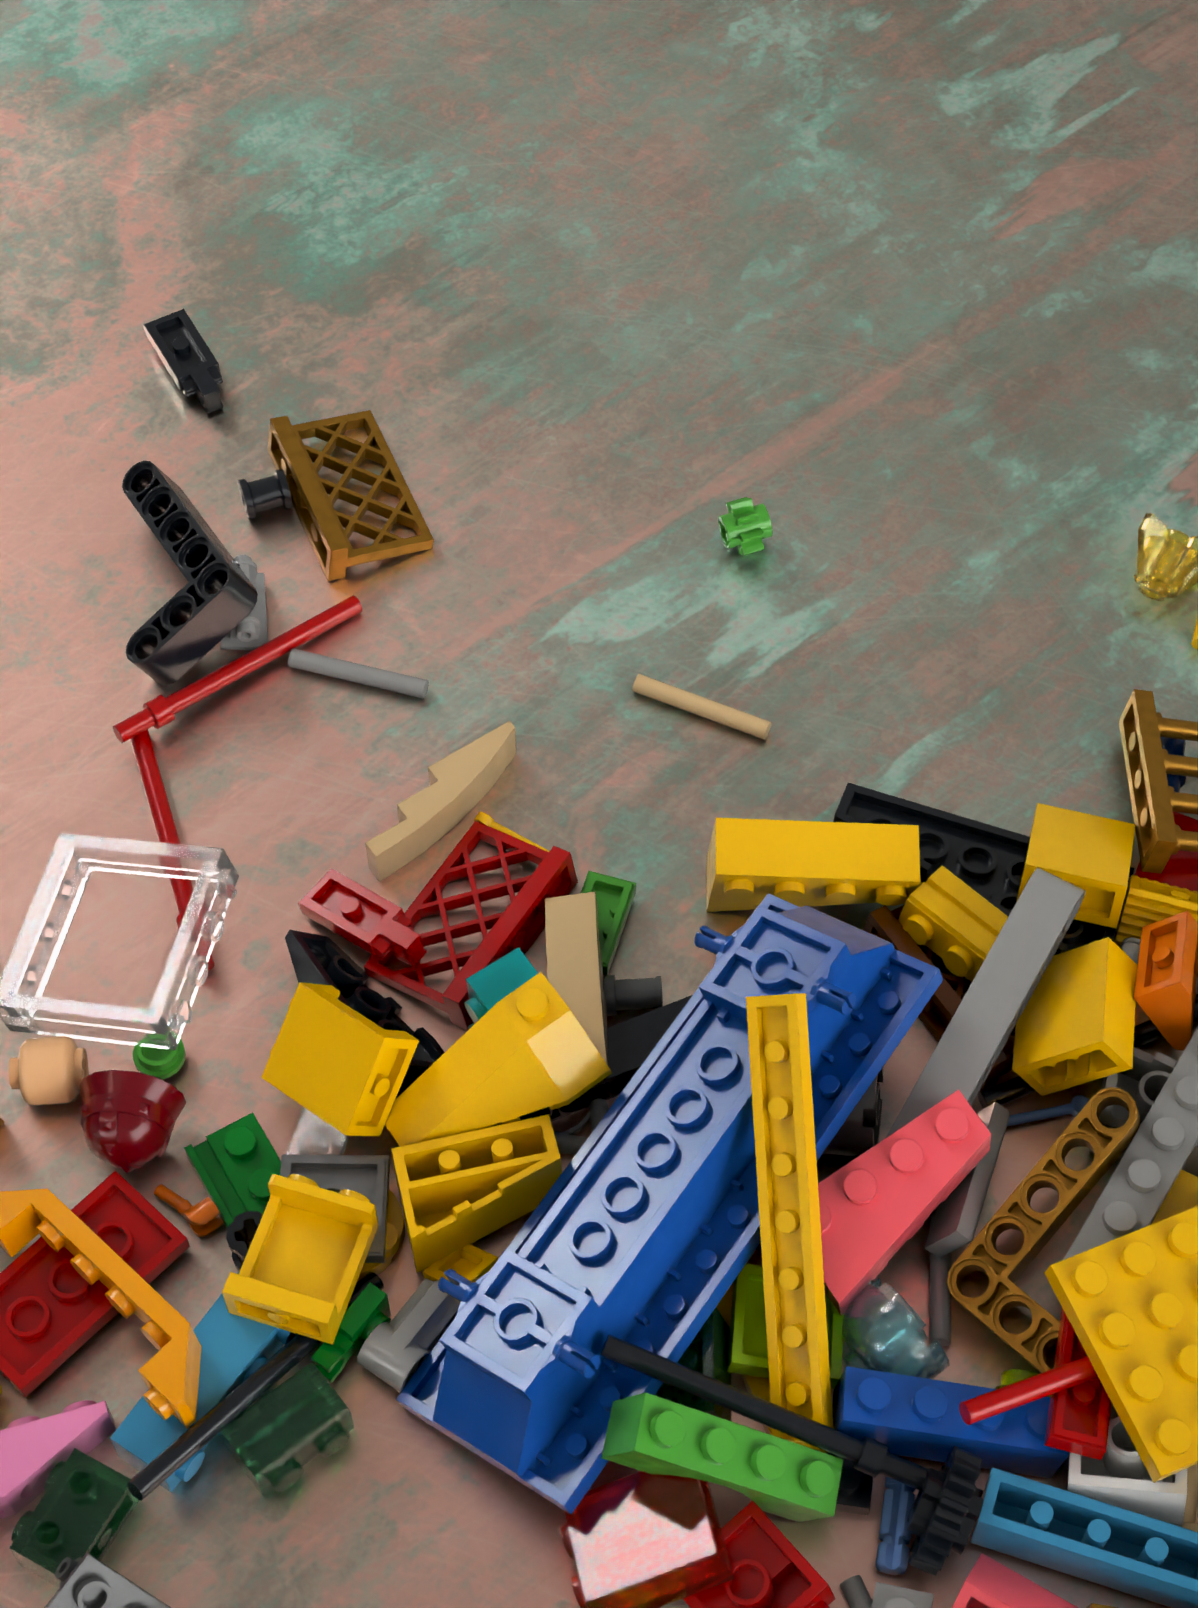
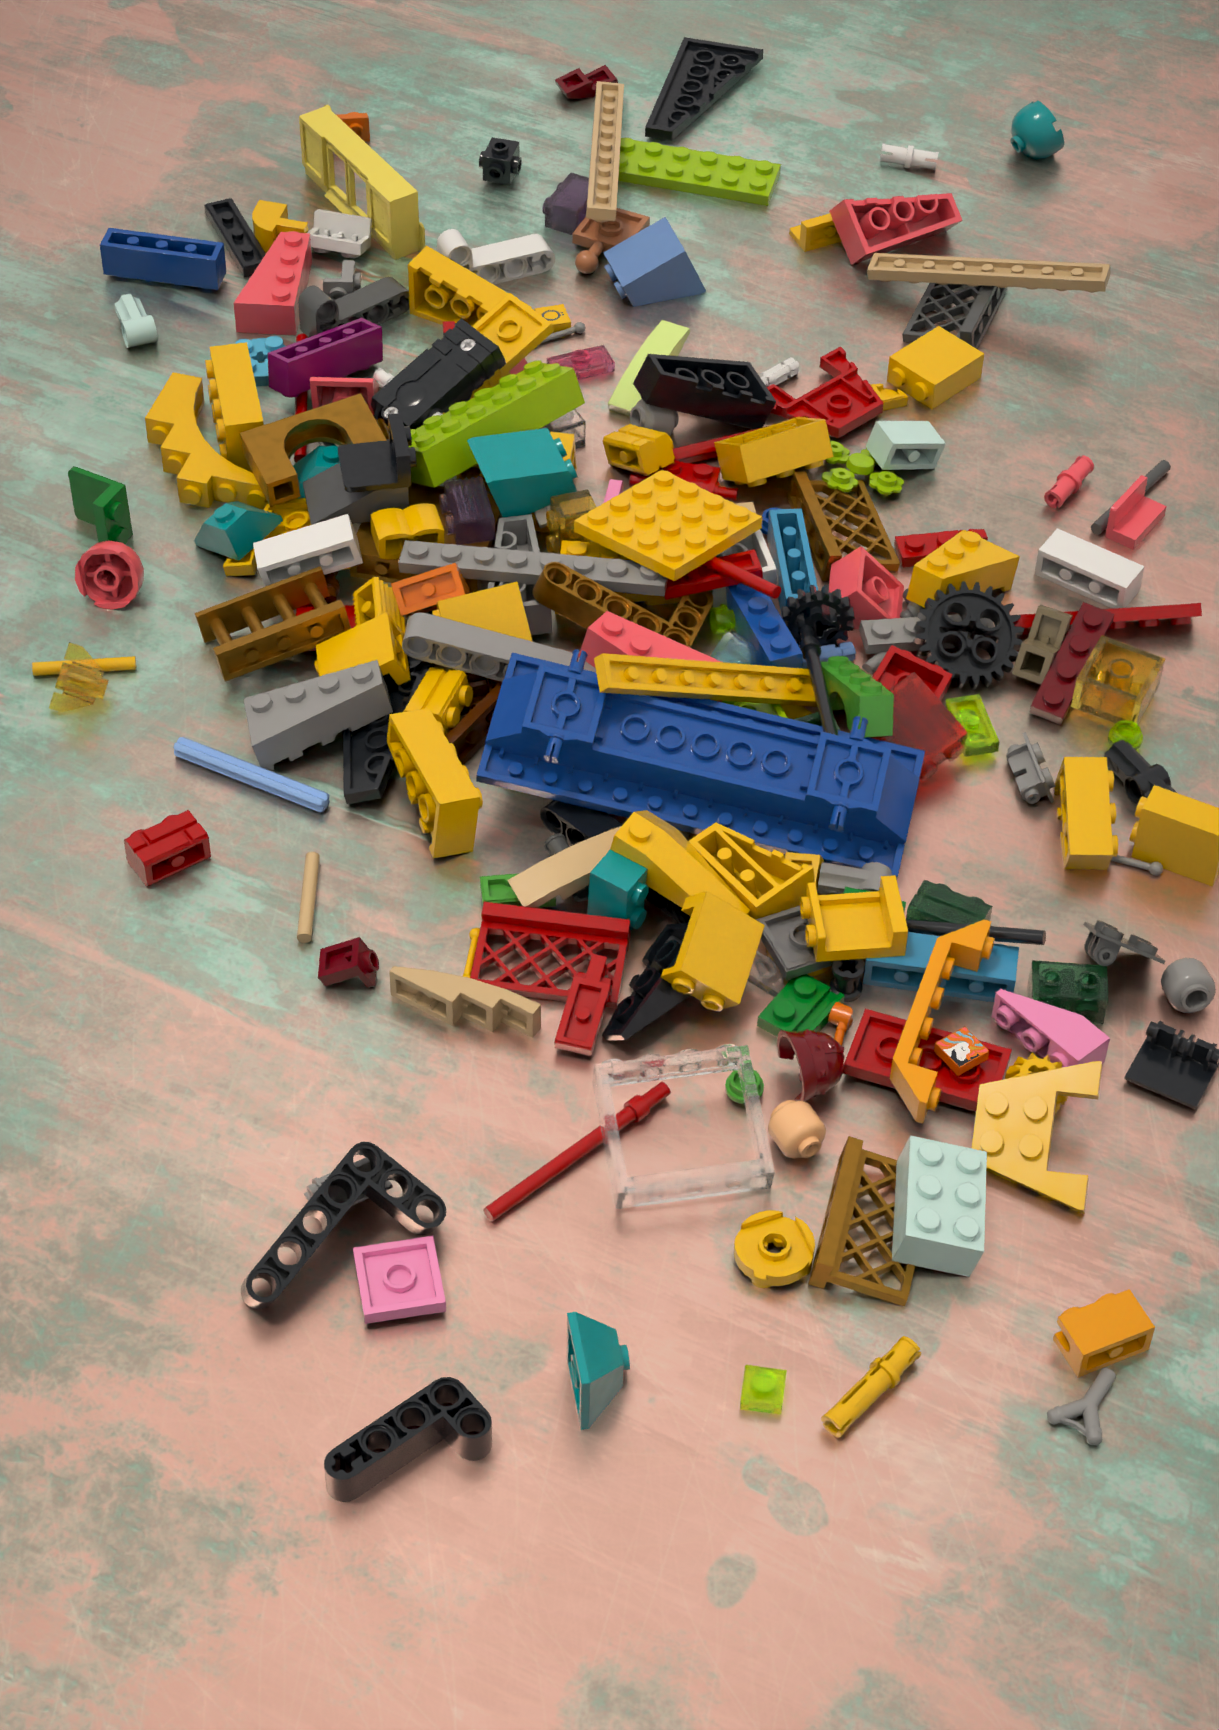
camera: 115 degrees left, 10 degrees down
red bar [113,595,363,743] -> none
black hinge [143,309,223,414] -> none
black bush [238,469,293,520] -> none
pearl gold fence [267,410,434,581] -> none
light grey bar [288,648,429,699] -> none
bright green gear [718,497,773,556] -> none
none -> red brick [124,810,211,887]
none -> light blue axle [173,737,330,813]
none -> light grey wedge [244,660,393,771]
none -> dark red bracket [318,937,379,988]
none -> bright pink plate [353,1236,446,1324]
none -> orange tile [934,1026,989,1076]

